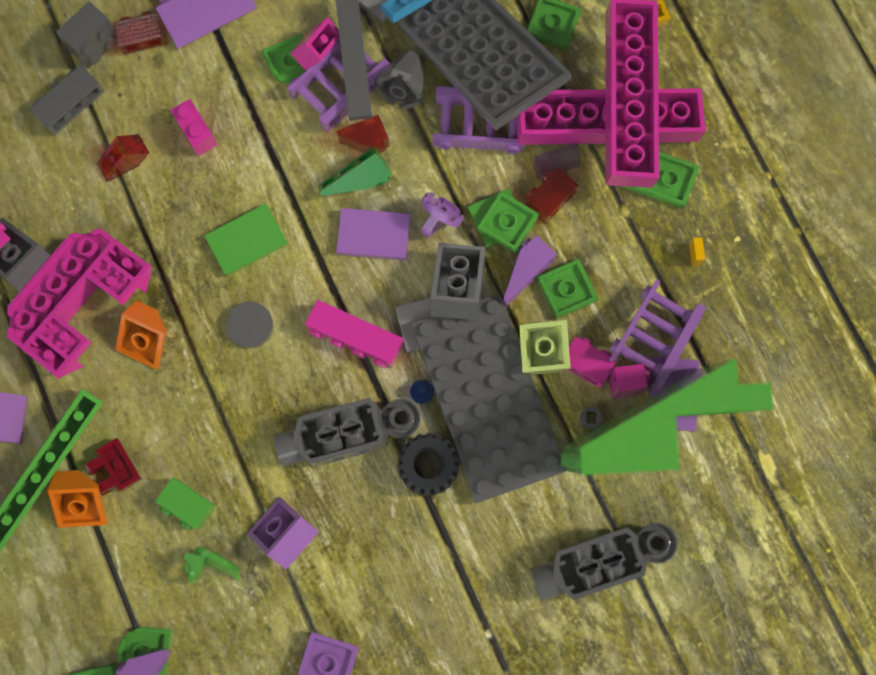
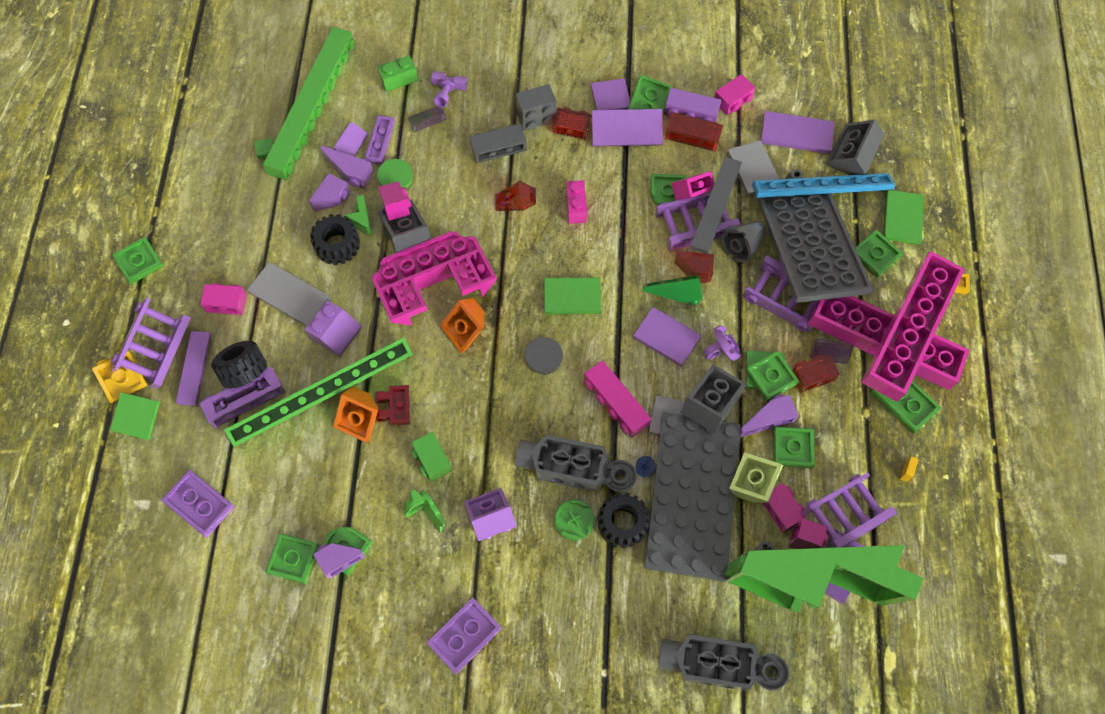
camera: 25 degrees right, 10 degrees down
none -> bright green tile [554,499,595,541]

